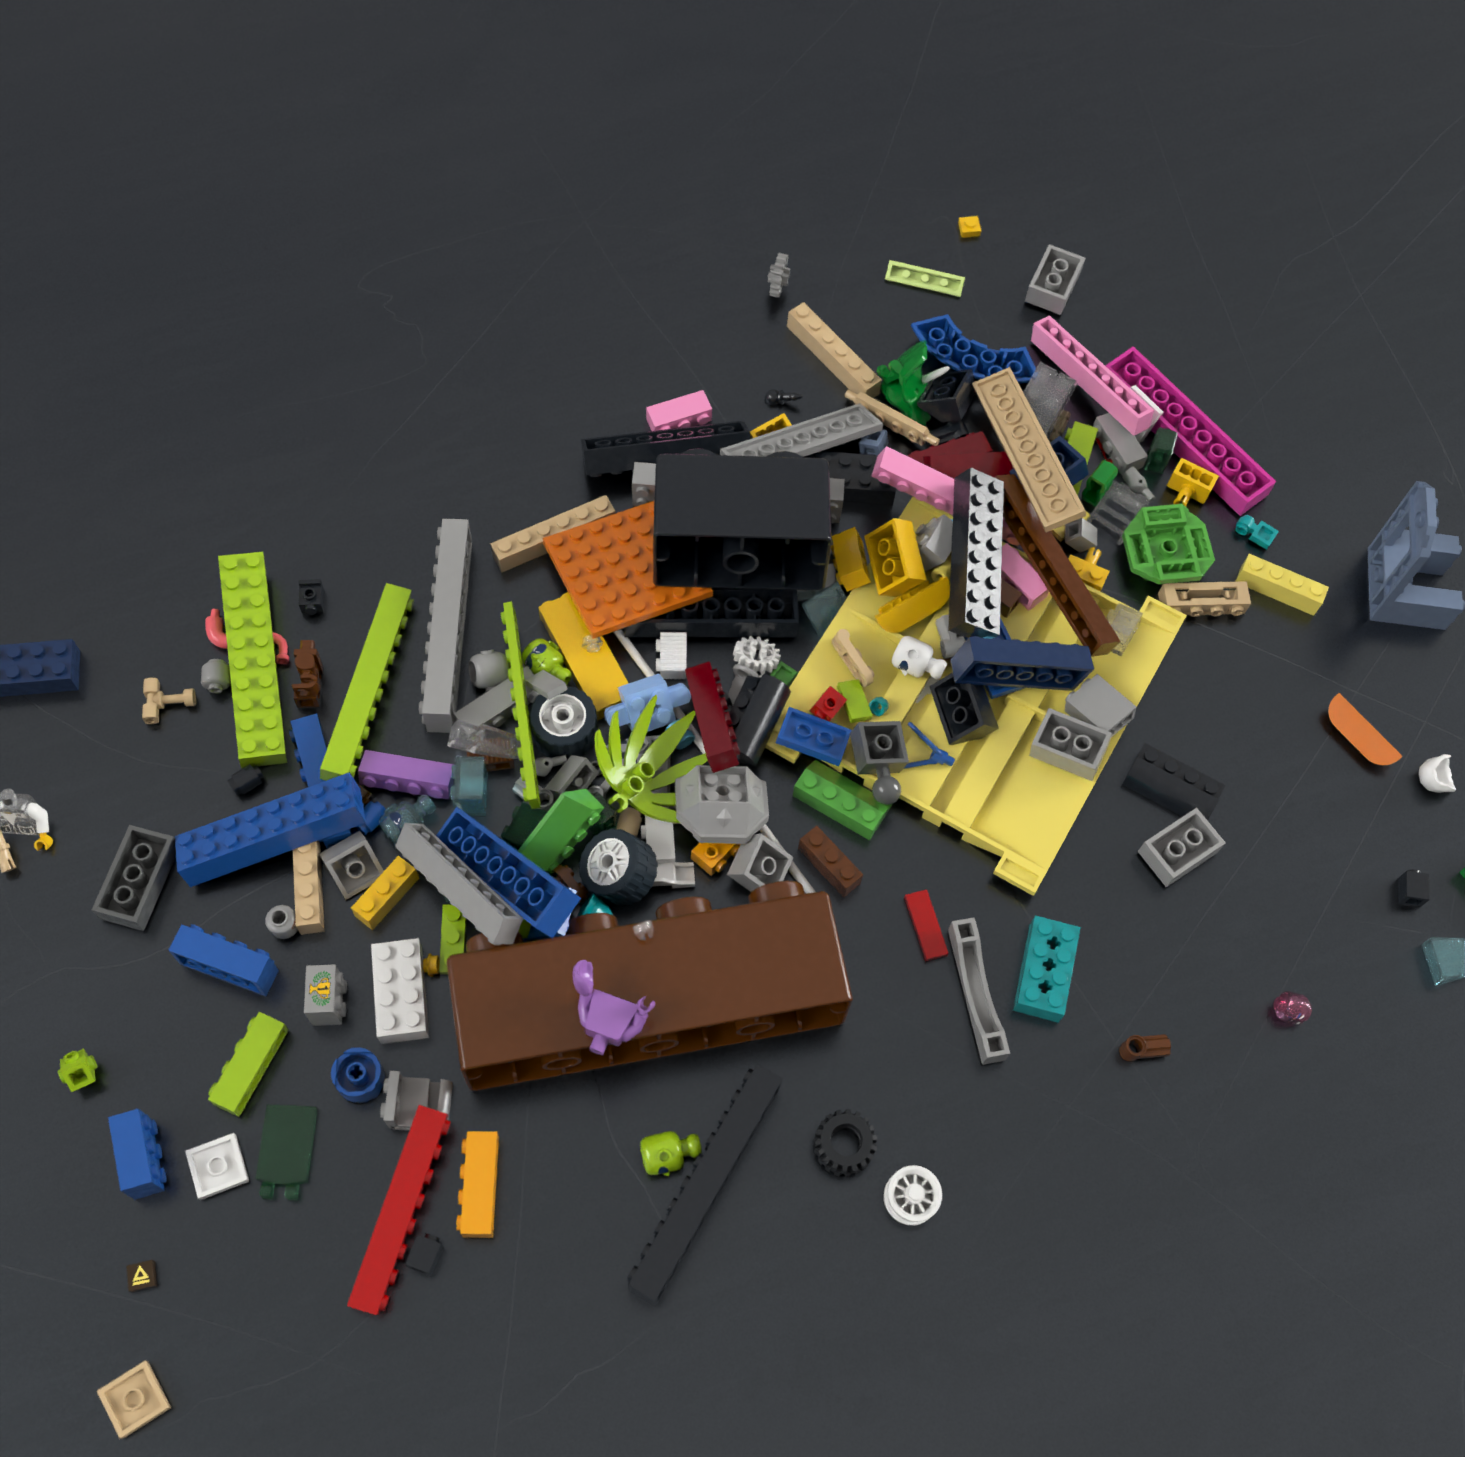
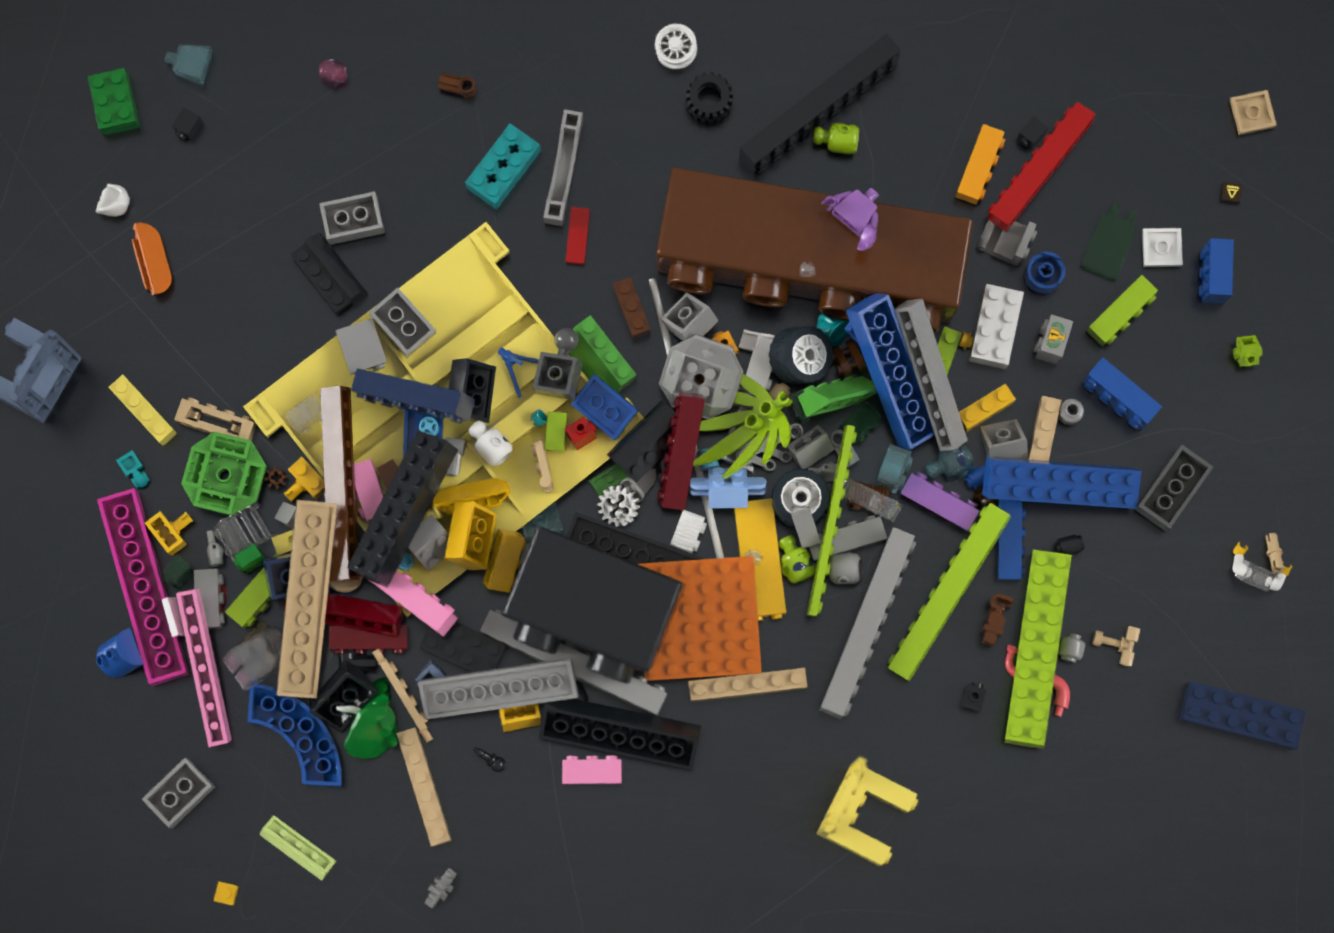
camera: 155 degrees left, 15 degrees up
none -> blue brick [96,628,143,678]
none -> reddish brown gear [263,466,288,491]
none -> light yellow bracket [816,757,918,866]

